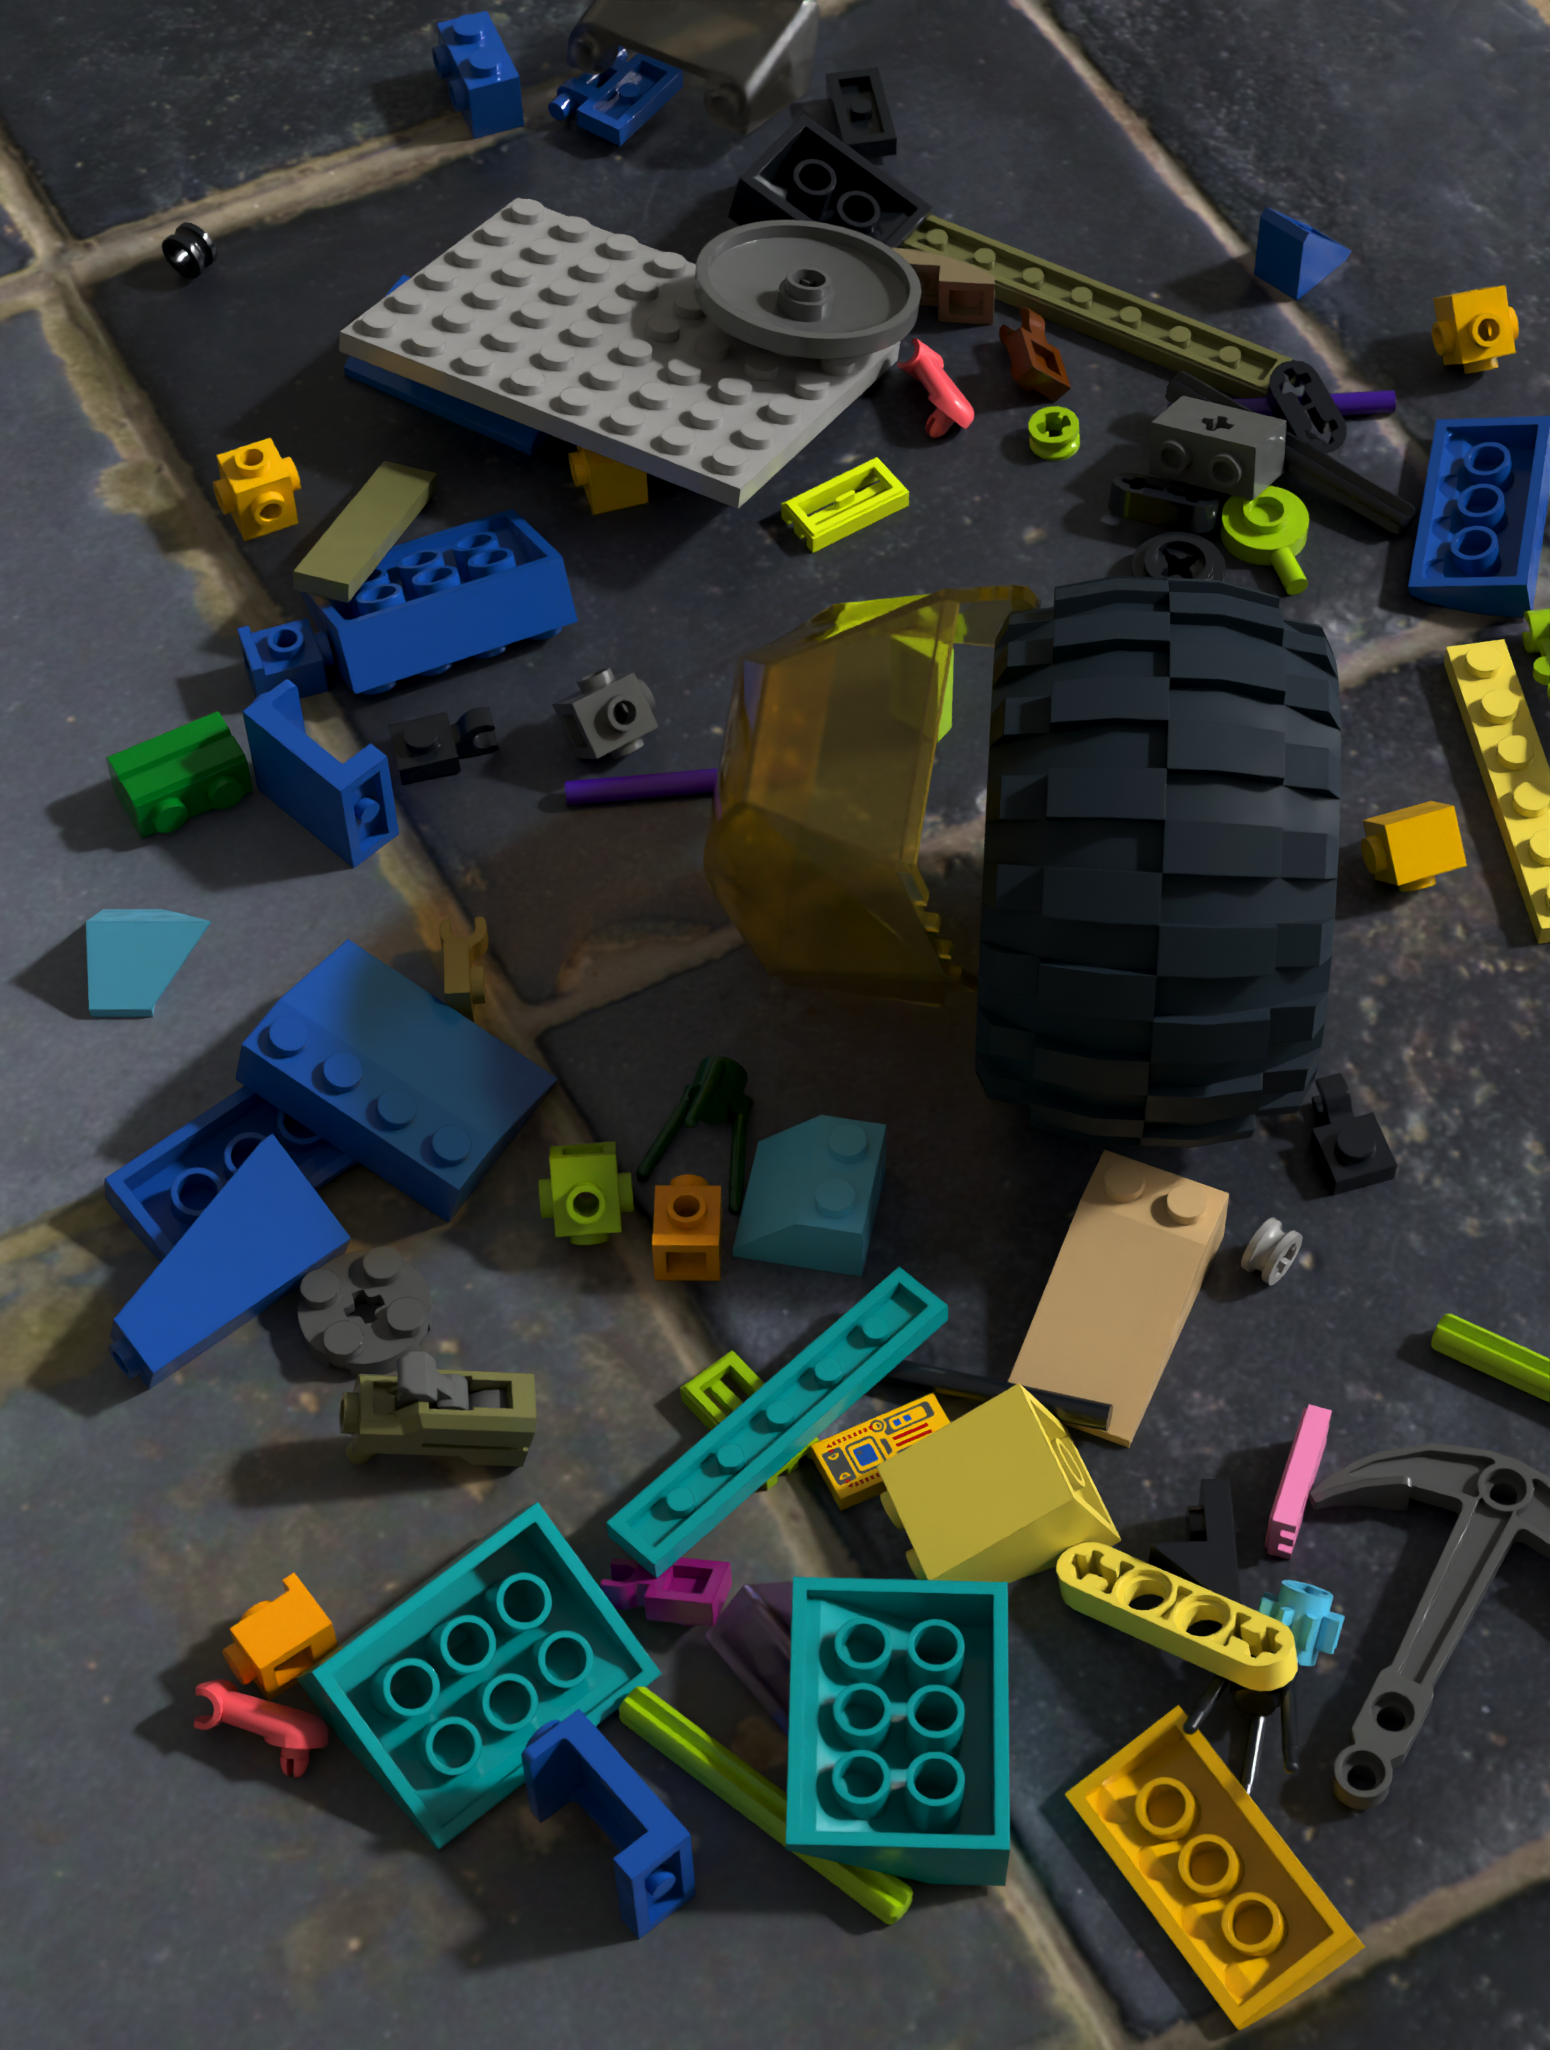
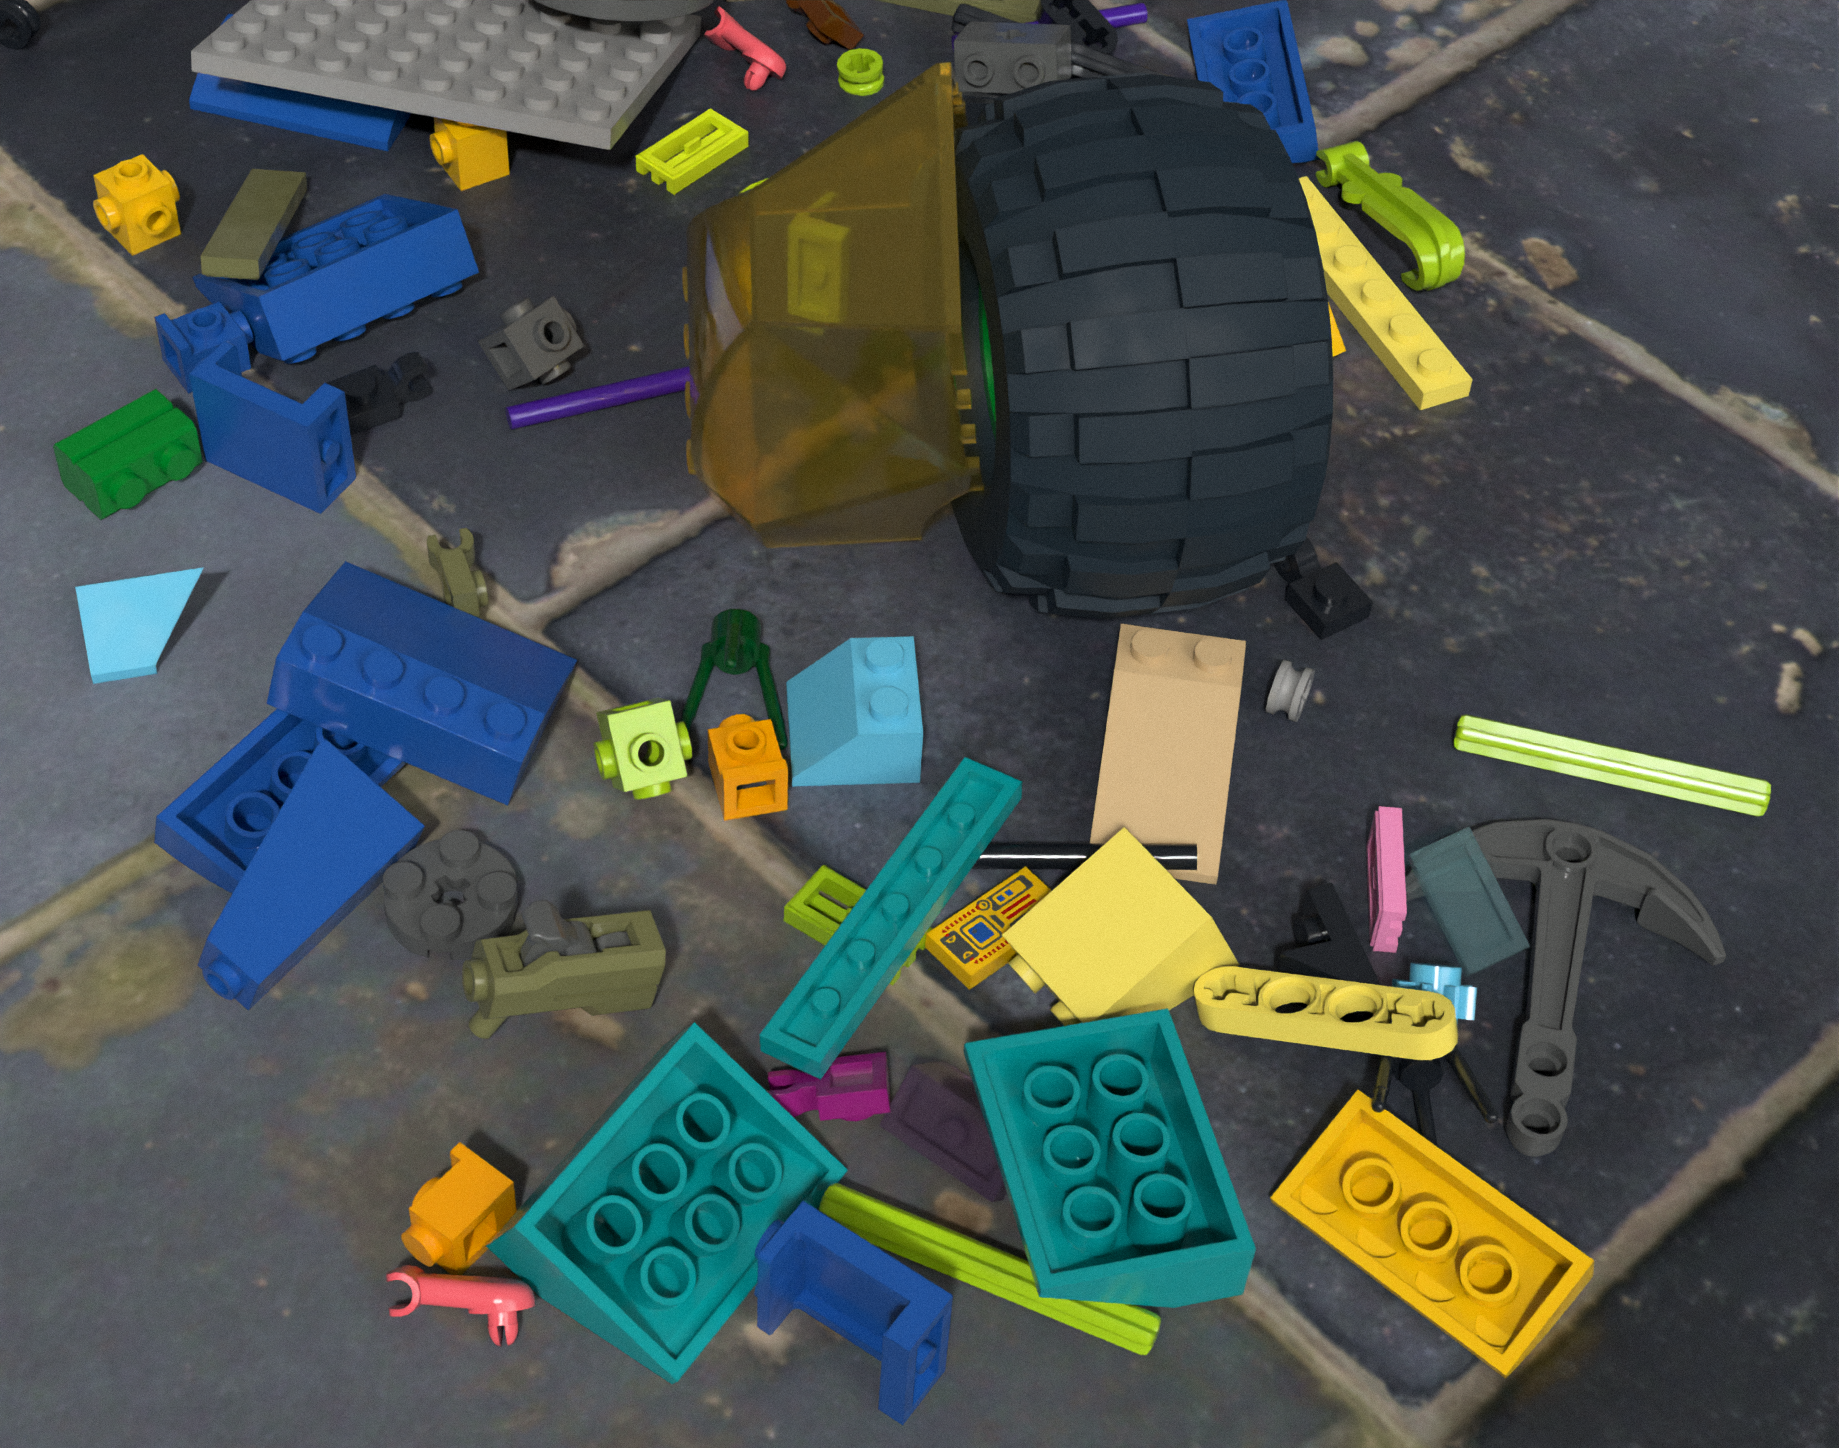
camera: 20 degrees left, 5 degrees down
none -> clear light blue tile [1407,827,1530,978]

